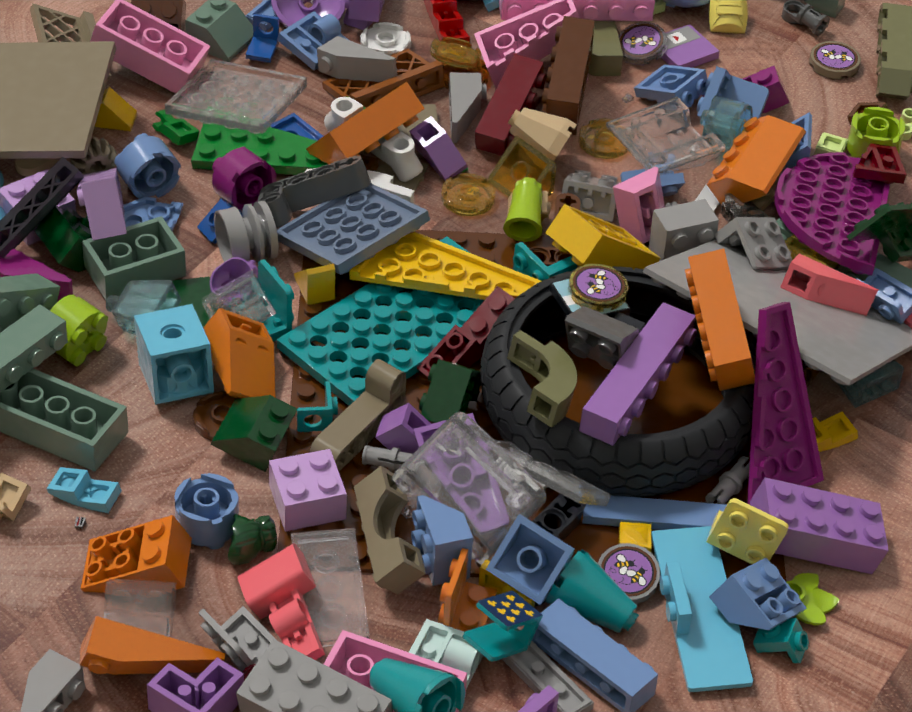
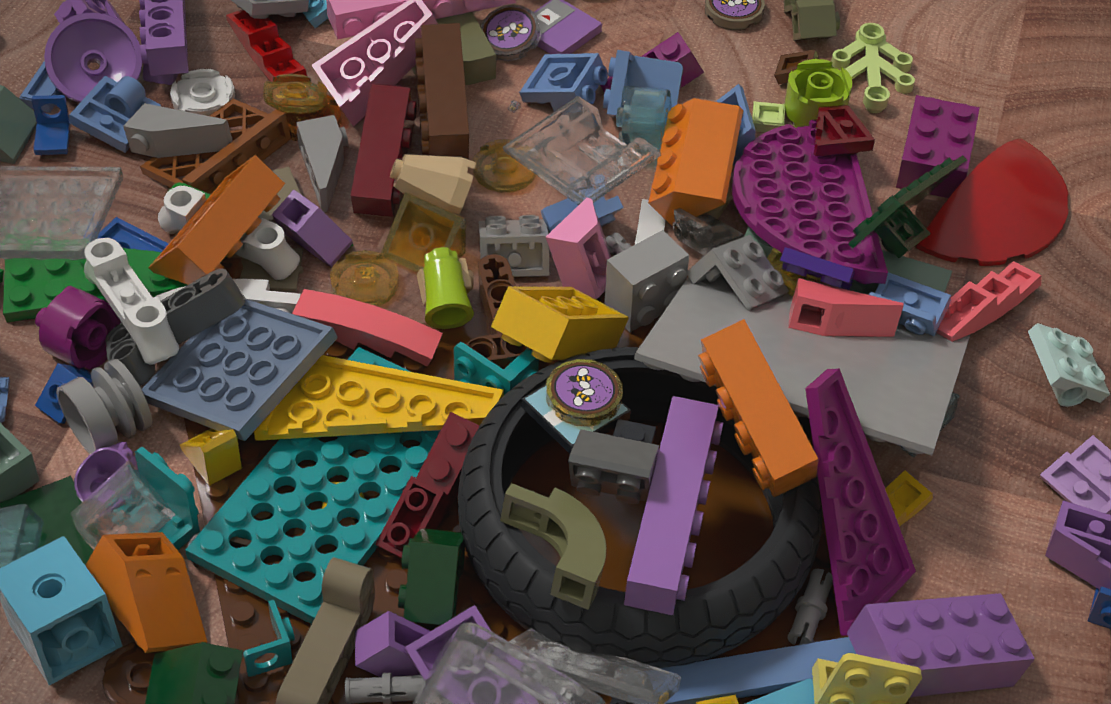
camera: 15 degrees left, 5 degrees up
none -> white plate [84,238,179,365]
none -> coral slope [292,289,443,366]
none -> dark purple plate [780,247,855,290]

